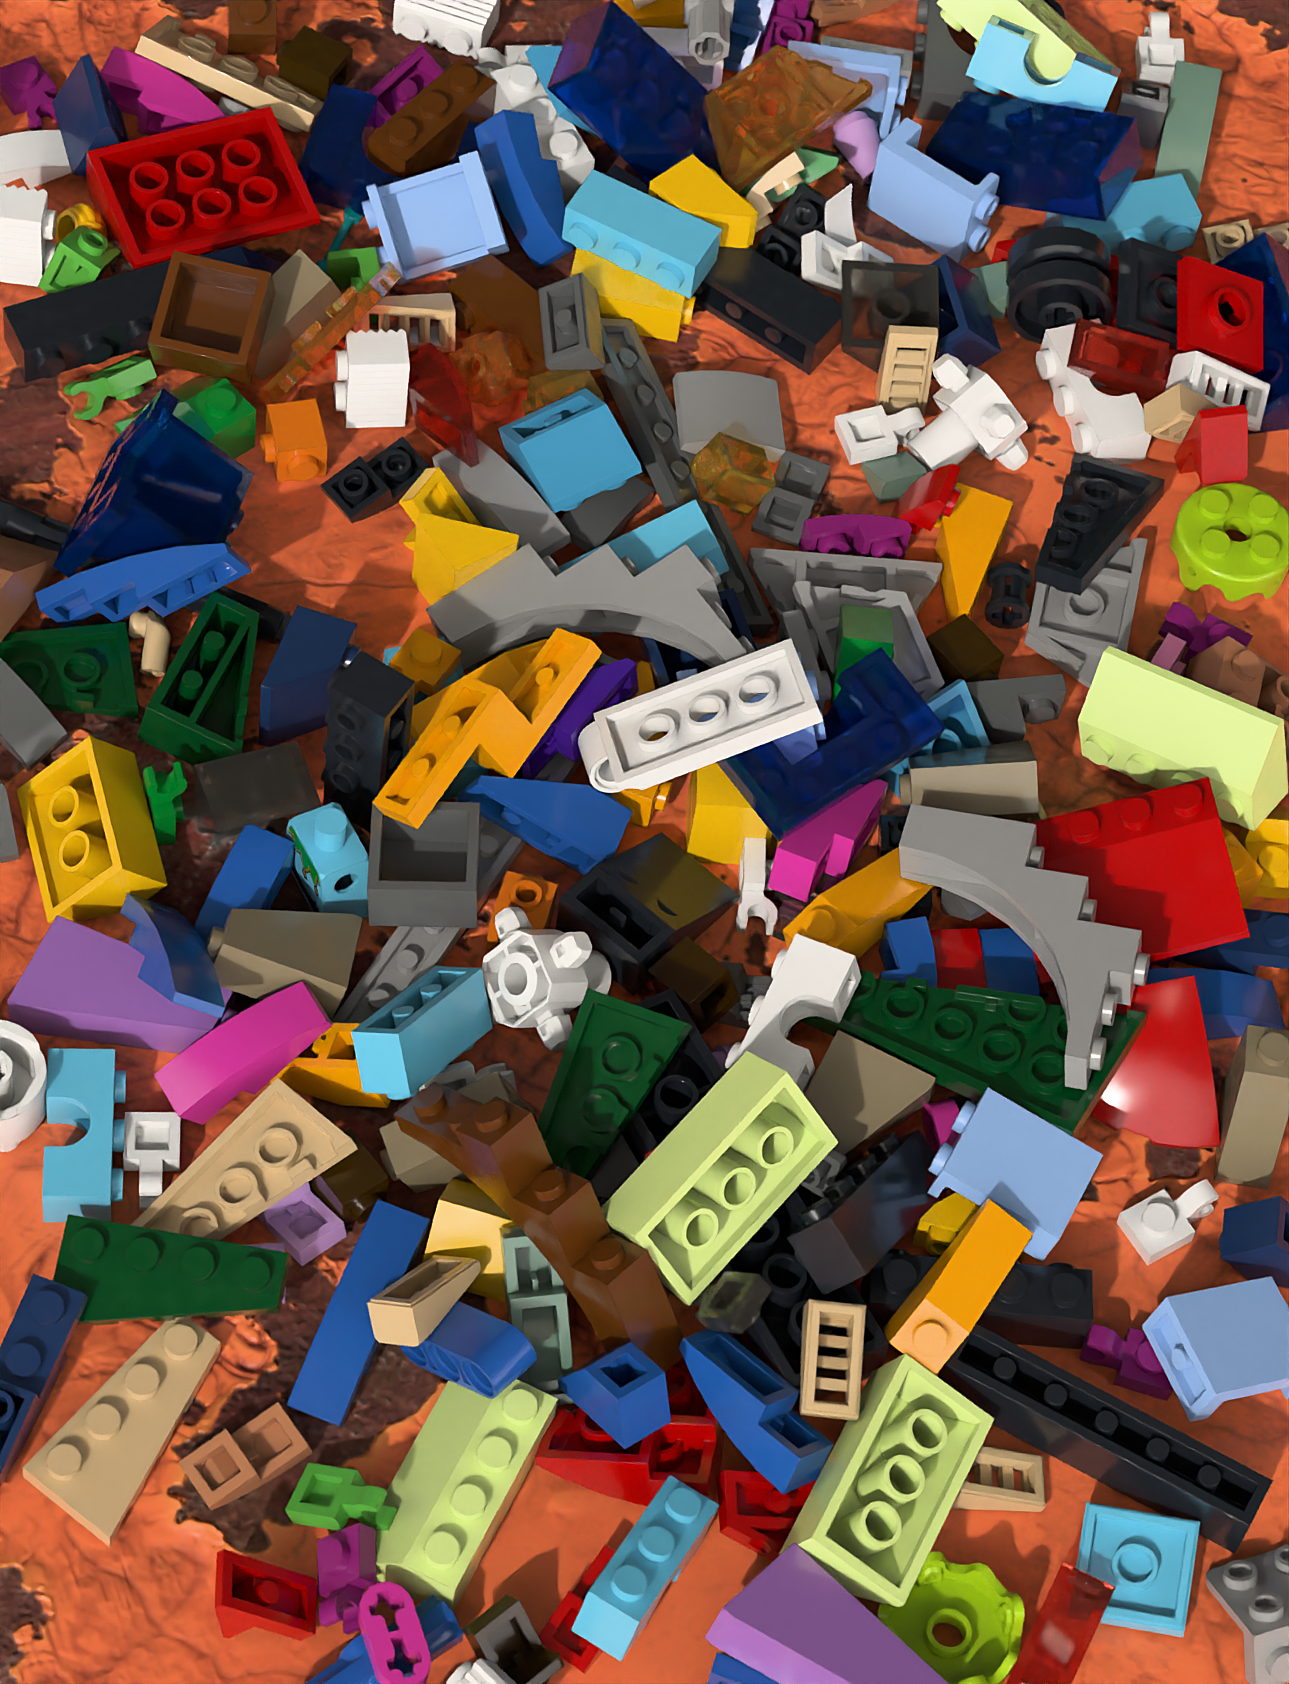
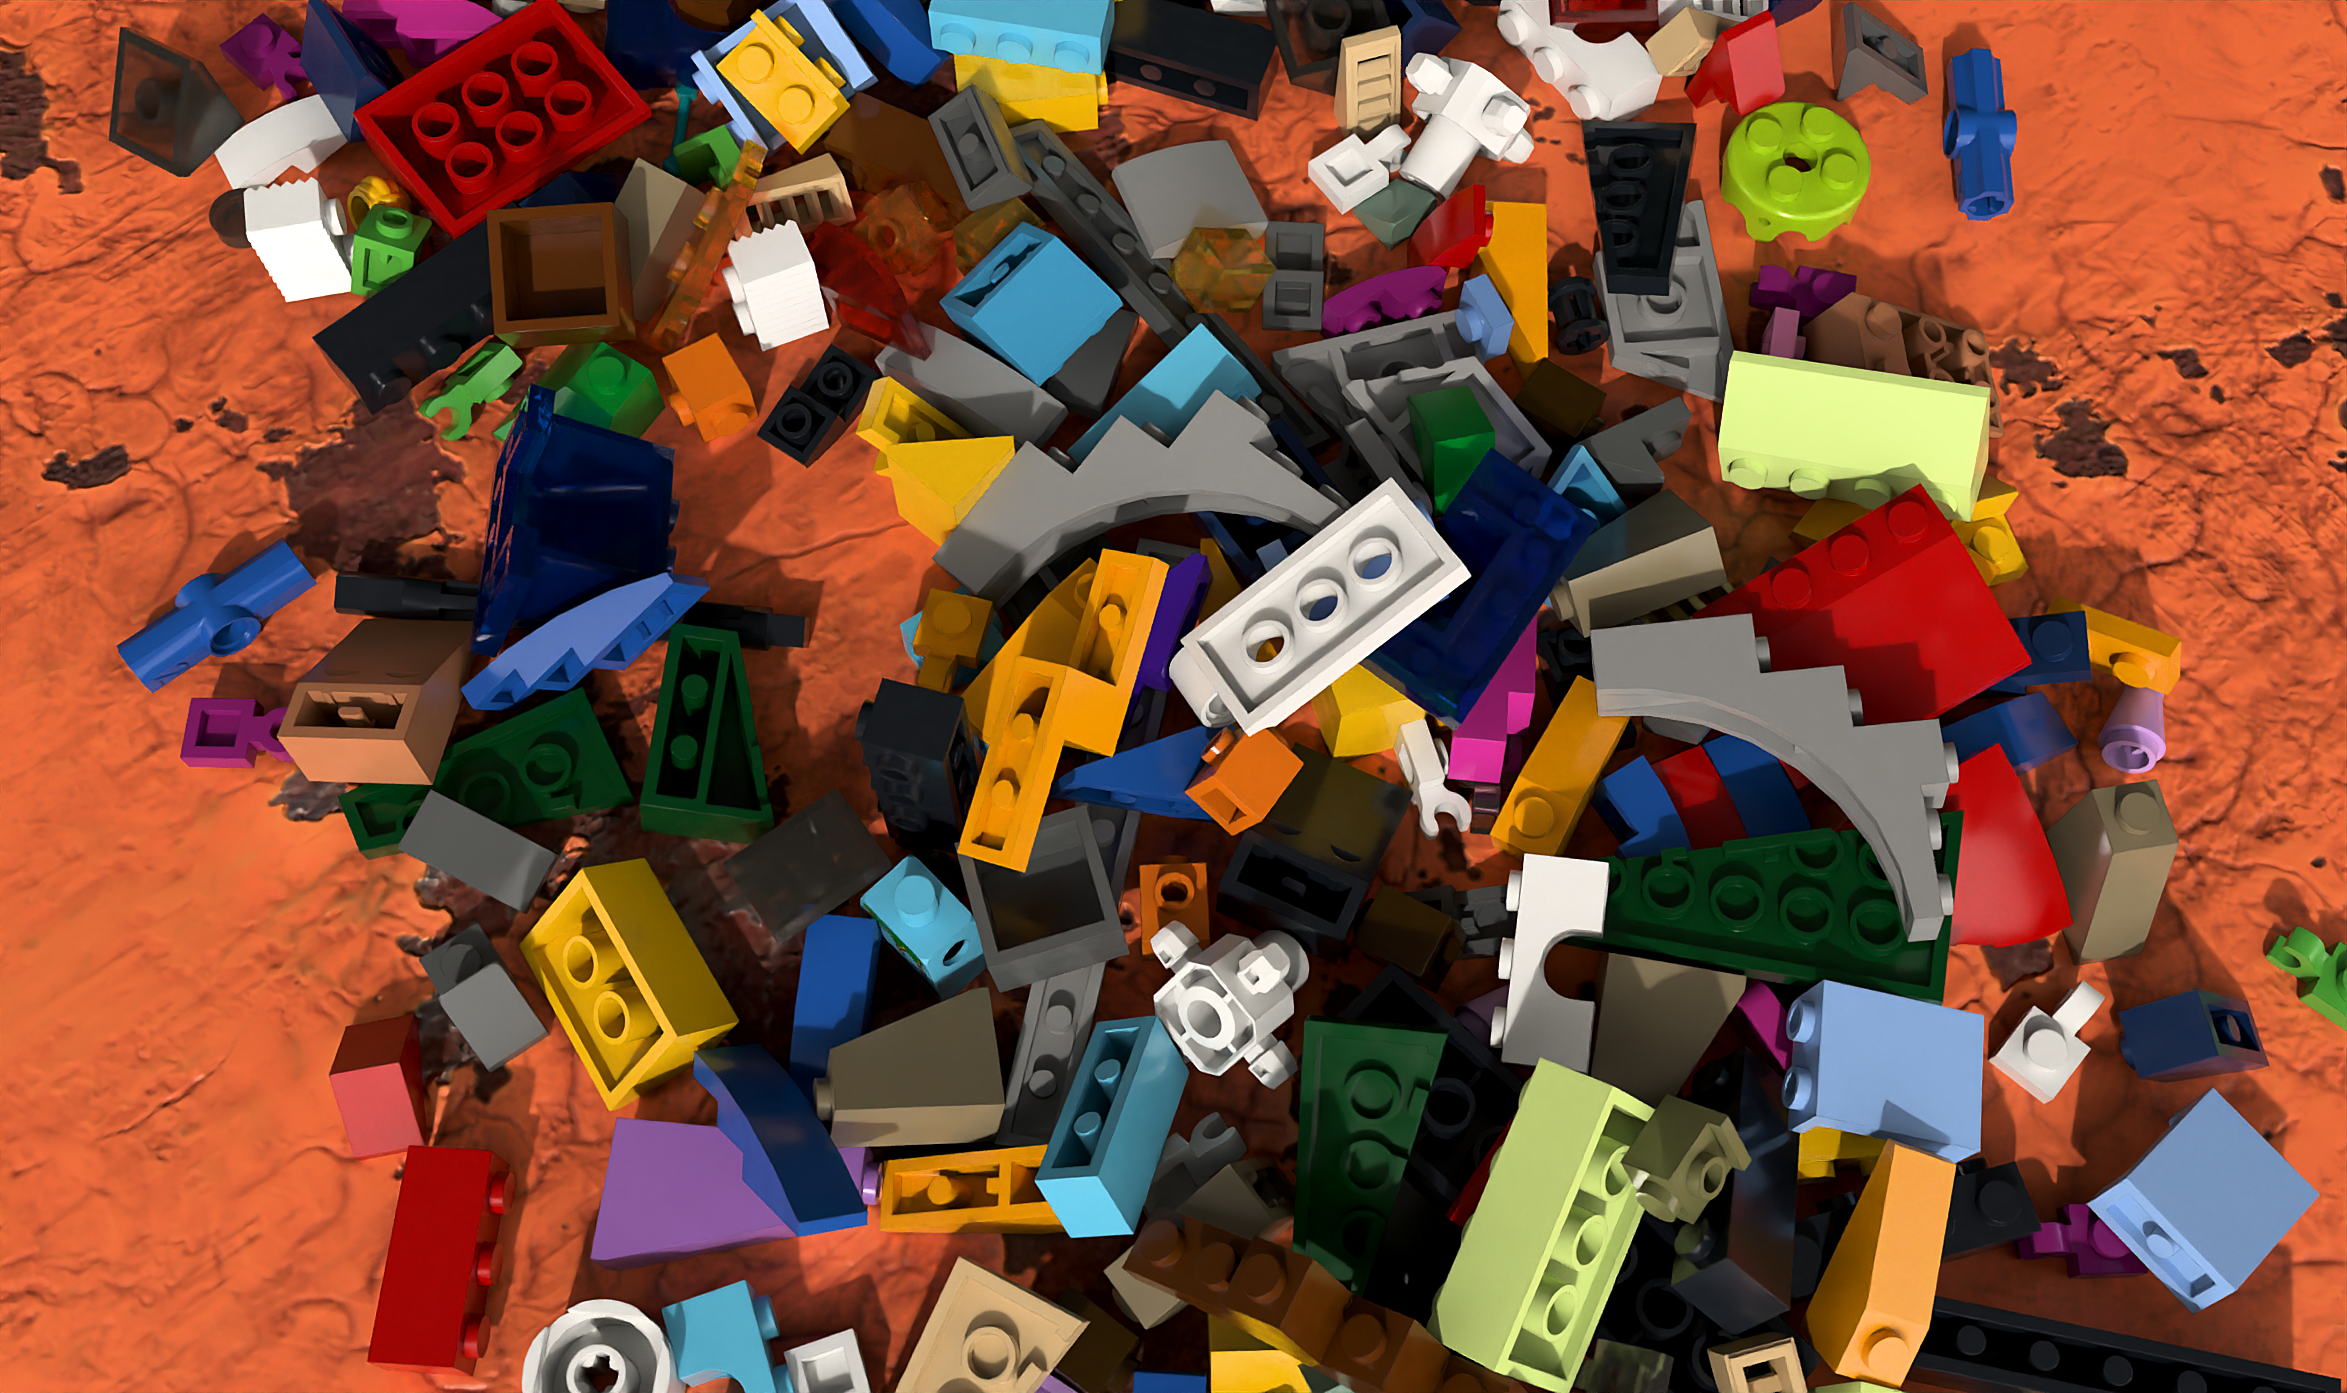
camera: 10 degrees left, 10 degrees up
tan arm [128,609,171,677] -> none
green plate [143,761,187,846] -> none
dark pink slope [154,981,333,1125] -> none
dark blue slope [259,605,362,748] -> none
none -> yellow bracket [716,9,851,155]
none -> orange brick [1184,727,1304,836]
none -> medium blue plate [1455,273,1514,362]
none -> olive brick [1620,1094,1752,1224]

